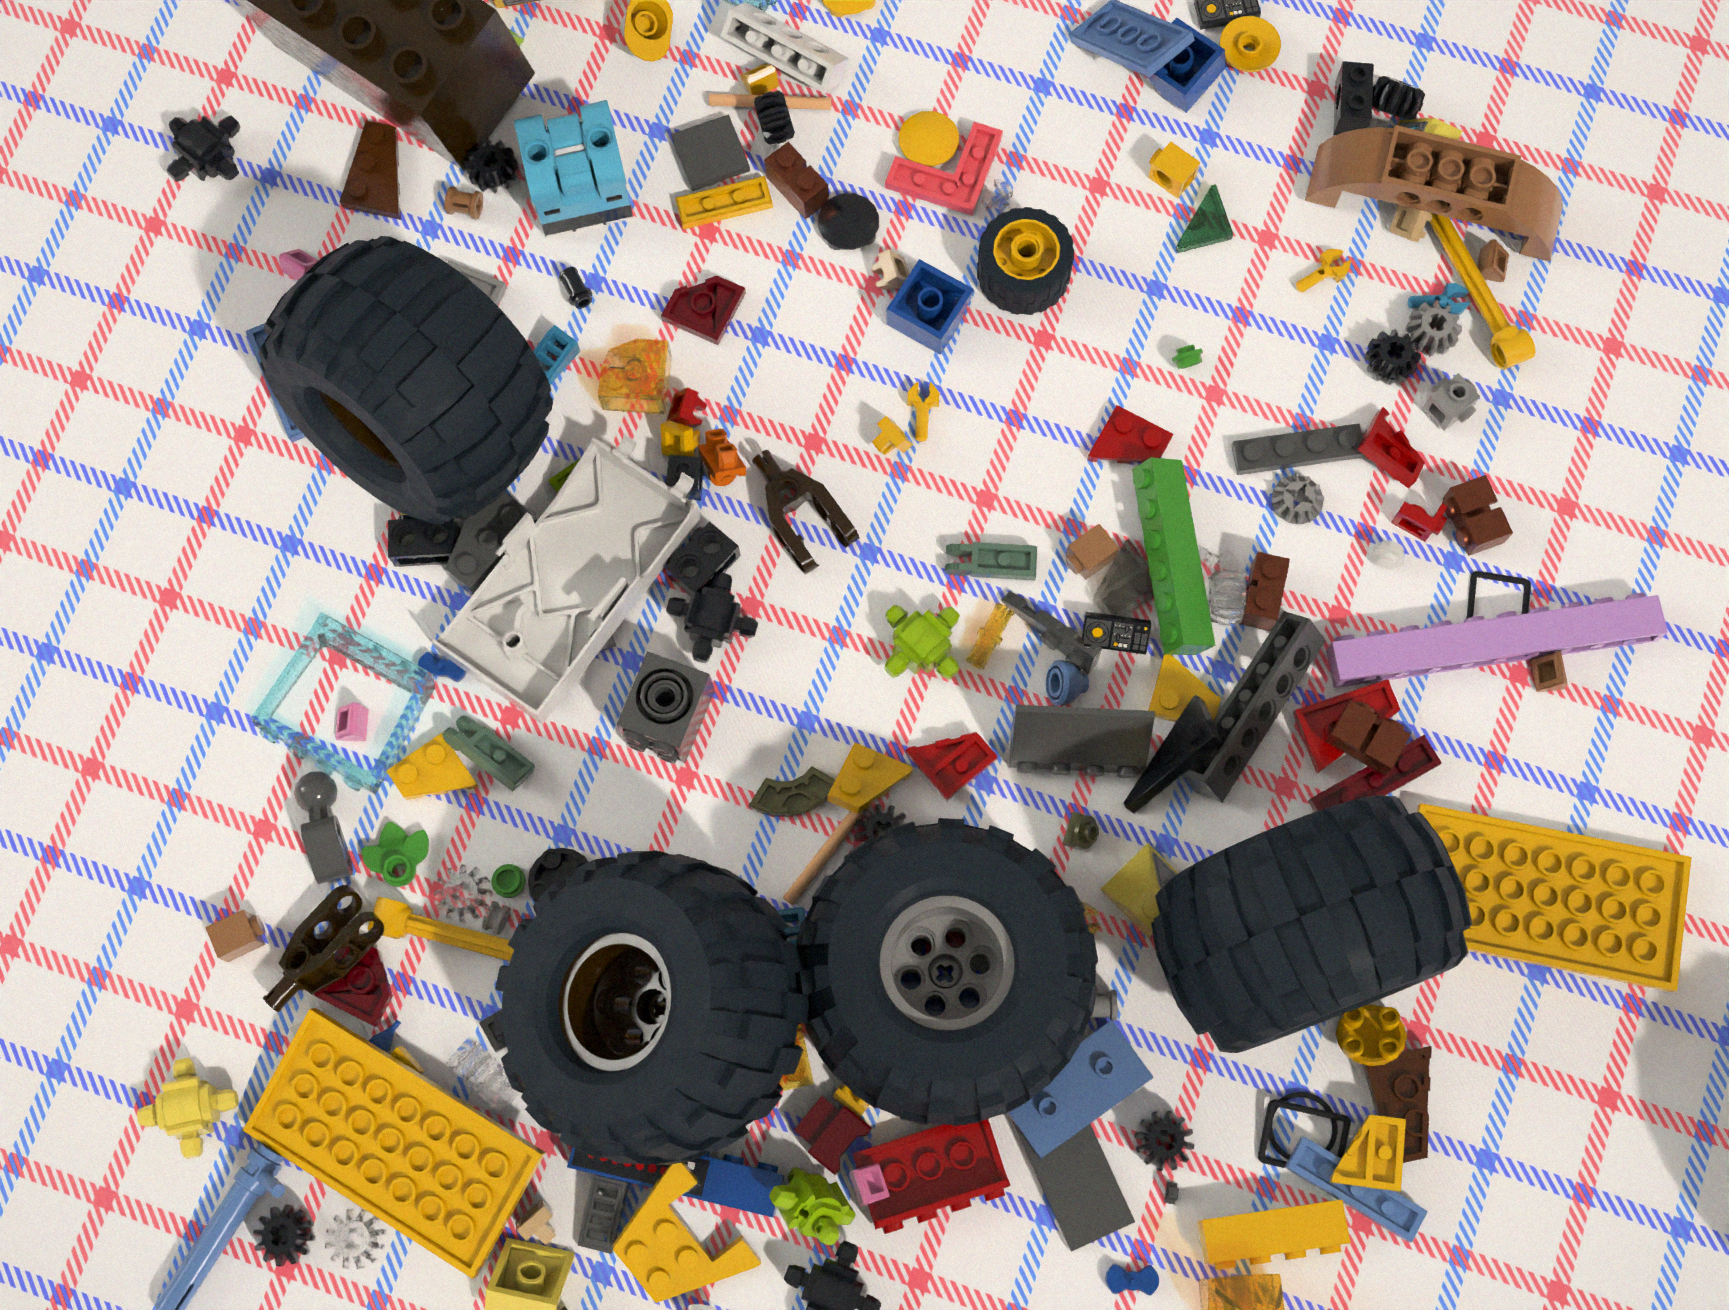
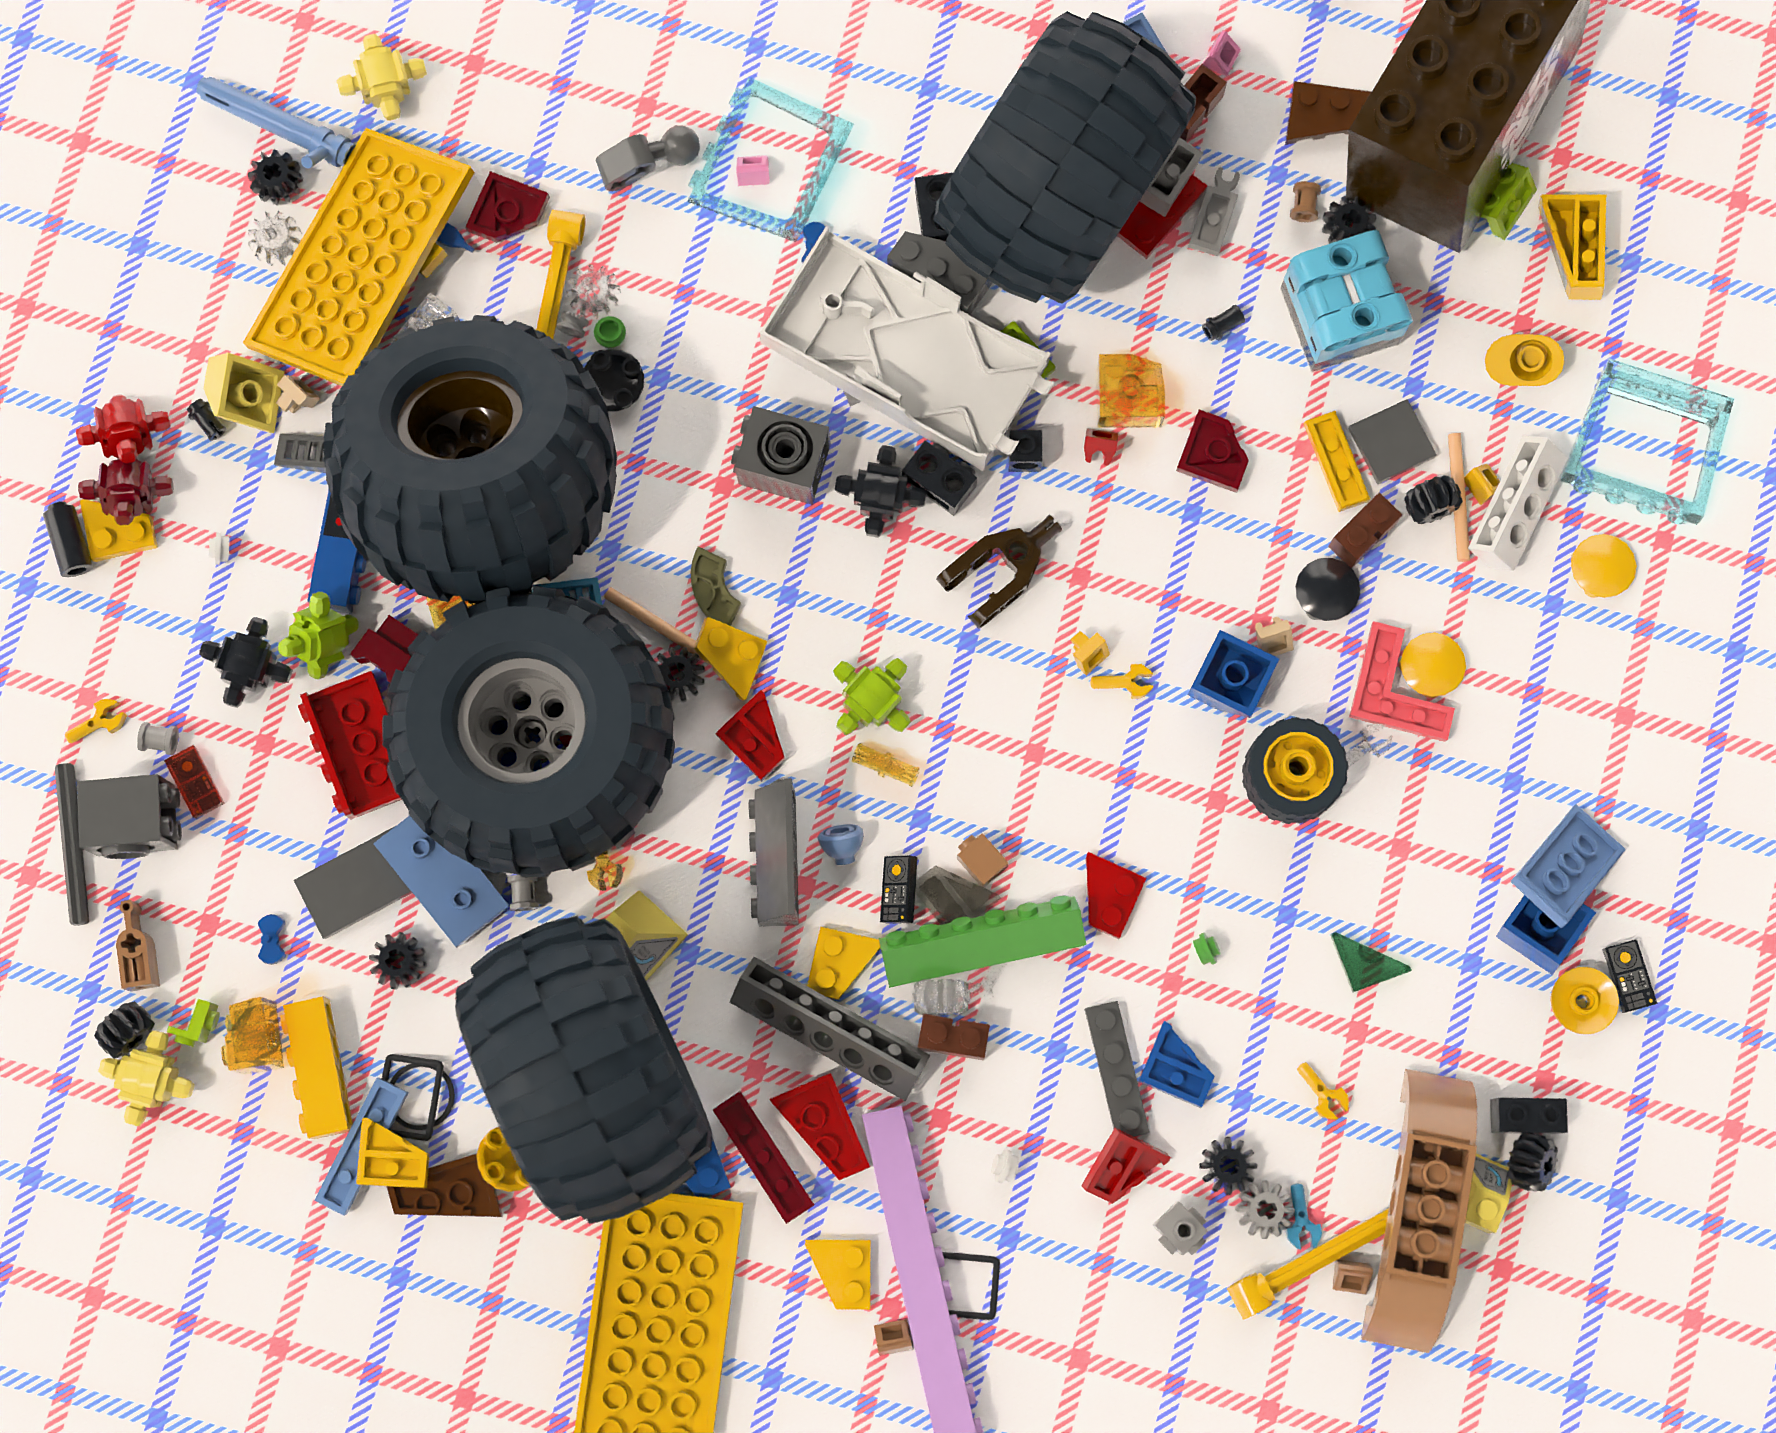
camera: 85 degrees right, 5 degrees up
medium nougat brick [205,909,265,962] -> none
dark brown piece [262,885,384,1013] -> none
bright green plate [362,822,429,887] -> none
yellow wing [386,733,479,800] -> none
sand green hinge [442,715,535,792] -> none
dark azure slope [533,325,581,385] -> none
yellow wing [613,1162,761,1303] -> none
yellow tile [660,420,700,457] -> none
orange hips [698,428,746,486] -> none
bright pink slope [848,1162,890,1207] -> none
sand green hinge [945,542,1038,581] -> none
dark grey wing [1001,591,1102,674] -> none
olive plate [1062,812,1099,849] -> none
black wing [1123,695,1222,814] -> none
yellow brick [1148,141,1201,199] -> none
dark grey piece [1164,1181,1179,1205] -> none
light grey gear [1272,473,1325,524] -> none
copper piece [1325,700,1411,776] -> none
tan tile [1389,205,1432,242] -> none
red bracket [1391,501,1448,542] -> none
copper piece [1442,475,1513,556] -> none
none -> yellow wing [805,1240,871,1310]
none -> blue wing [1138,1021,1215,1109]

